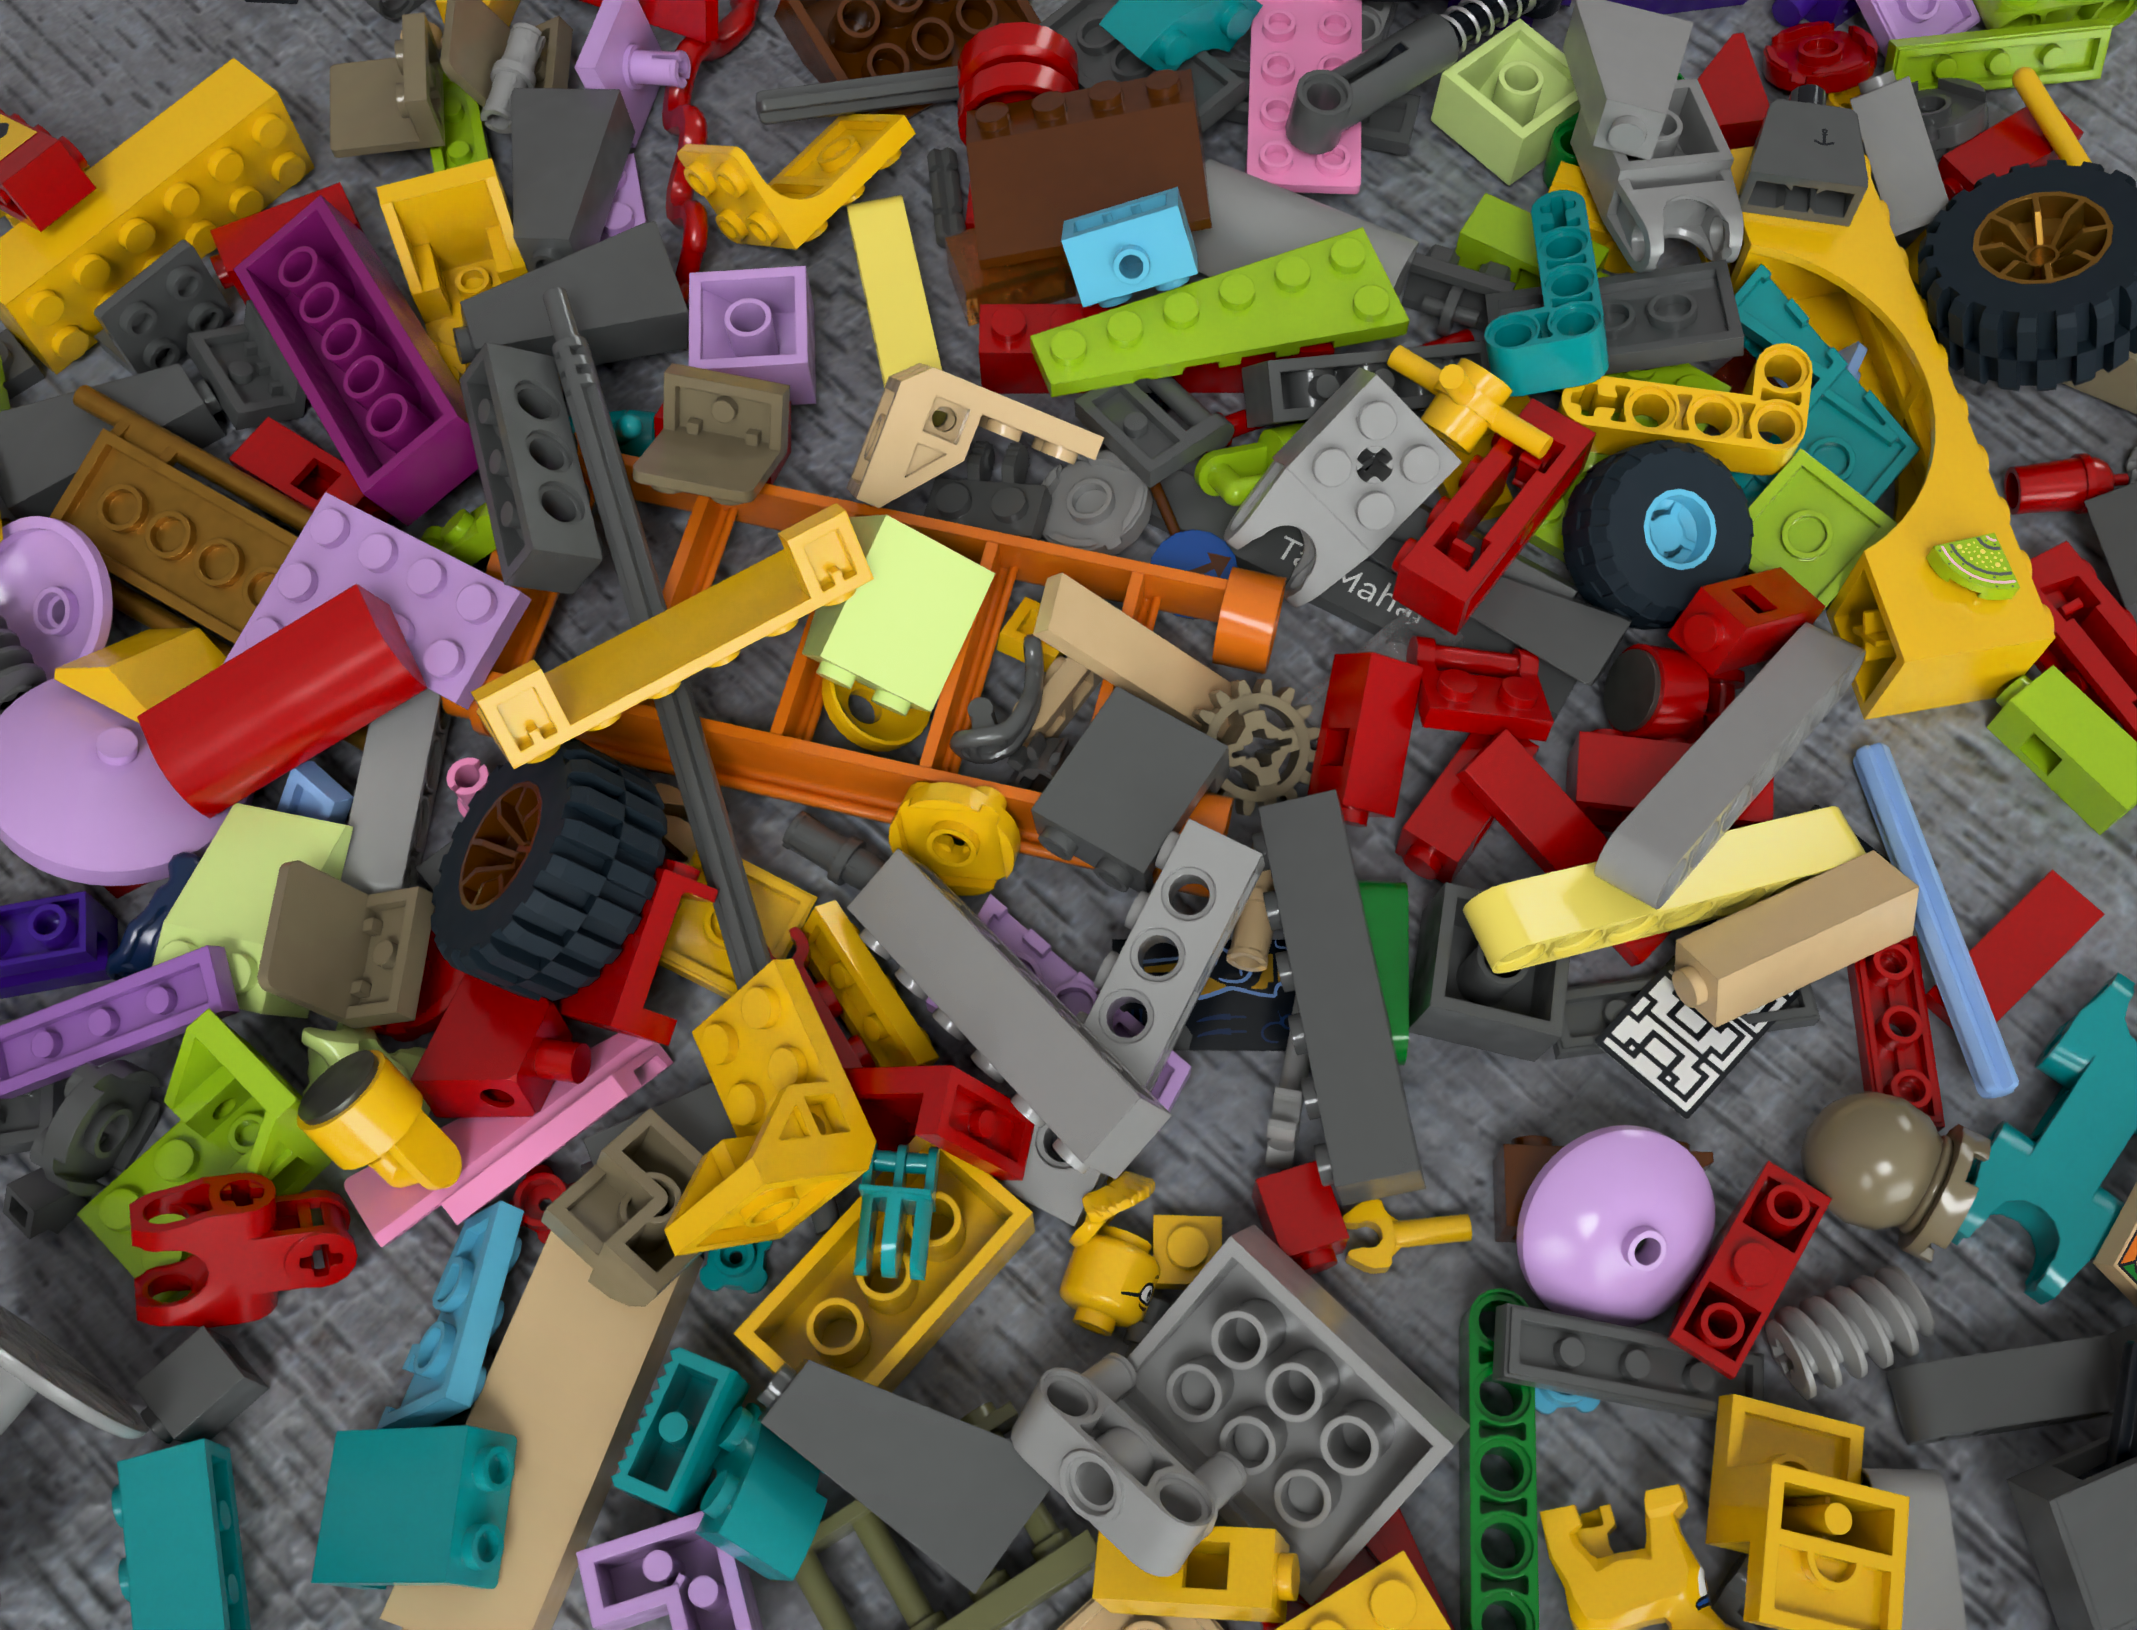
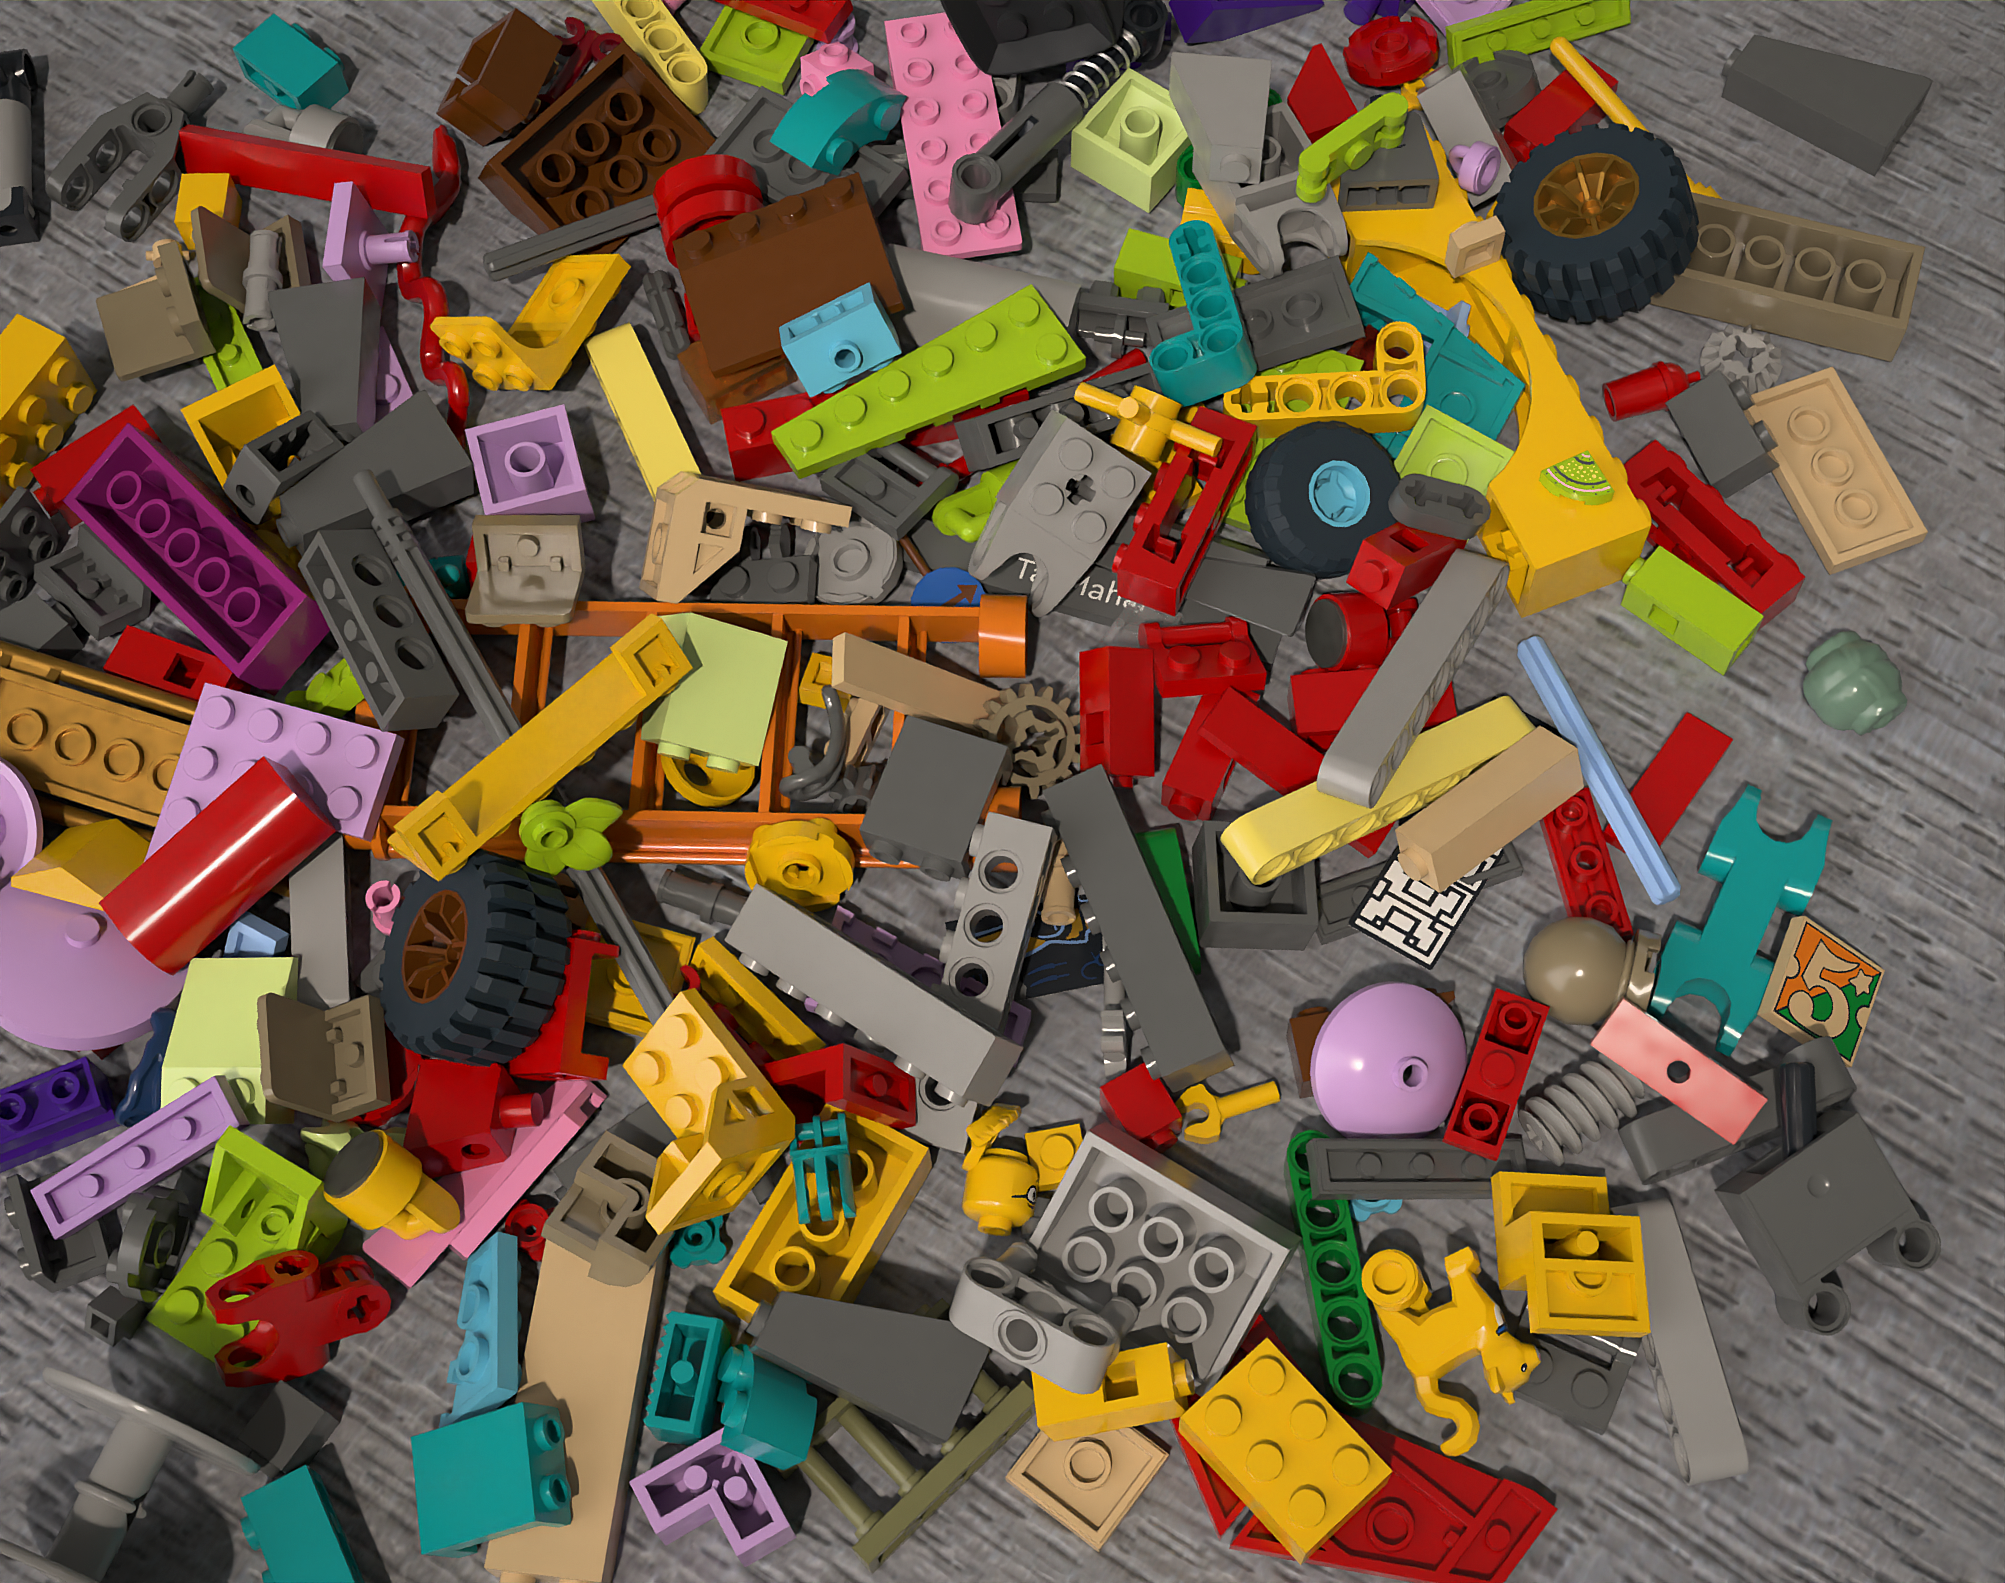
camera: 10 degrees left, 0 degrees up
none -> dark grey torso [223,410,345,525]
none -> lime plate [519,798,623,877]
none -> lime plate [1296,92,1408,203]
none -> yellow tile [1361,1249,1423,1311]
none -> dark grey beam [1388,474,1491,540]
none -> tan plate [1444,216,1506,278]
none -> lavender tile [1449,141,1501,195]
none -> tile [1590,996,1768,1145]

